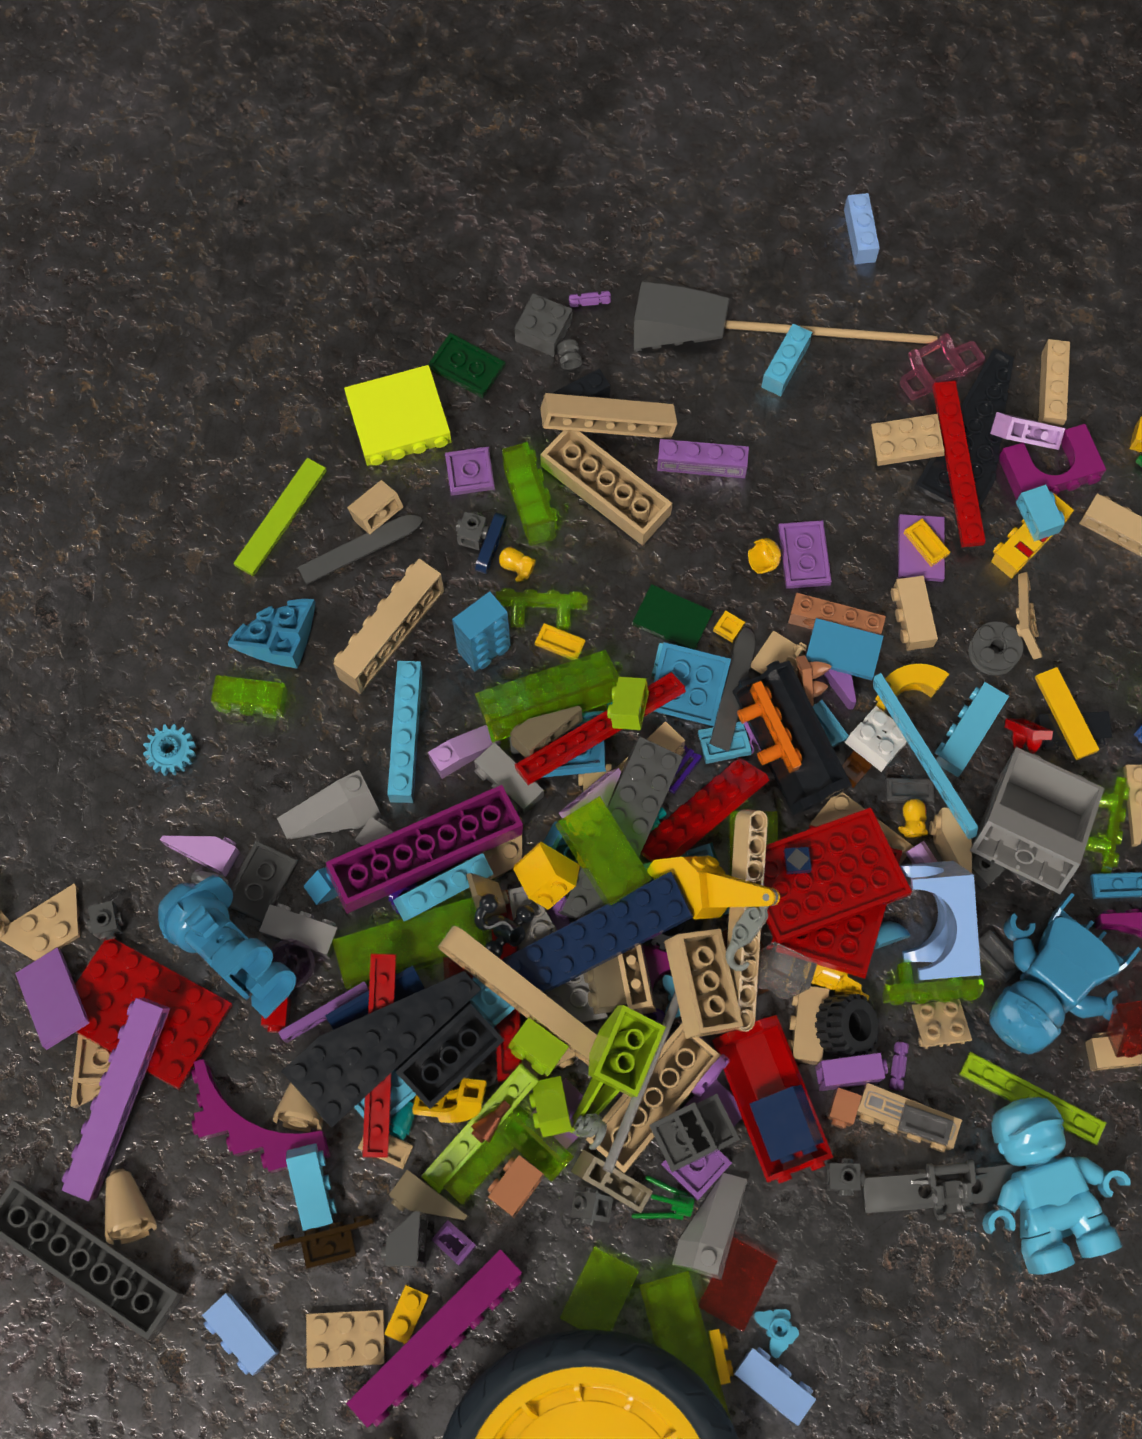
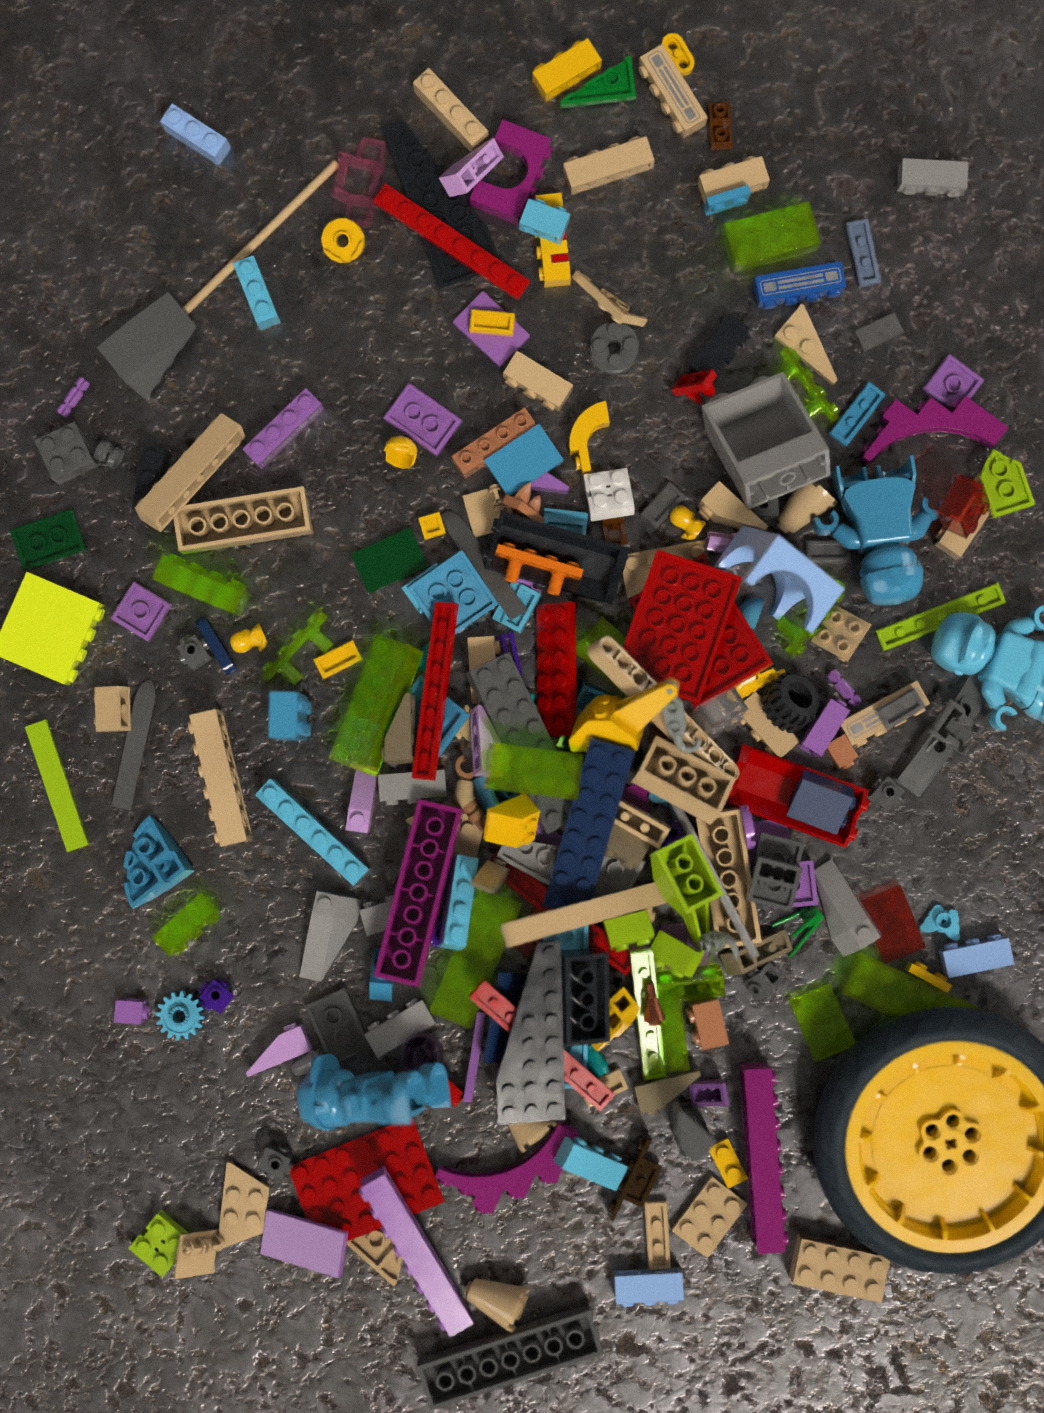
camera: 50 degrees left, 15 degrees up
black piece [474,894,535,958] -> none
lime brick [607,677,649,730] -> none
dark blue tile [783,847,812,874] -> none
tan plate [871,414,944,466] -> none
medium azure tile [873,673,978,839] -> none
medium azure brick [934,682,1009,777] -> none
yellow tile [1035,667,1099,760] -> none
none -> medium lavender brick [114,998,150,1025]
none -> dark purple brick [198,979,234,1014]
none -> yellow tile [321,218,365,263]
none -> piece [453,755,486,832]
none -> tan tile [644,1199,671,1270]
none -> tan cone [777,482,838,534]

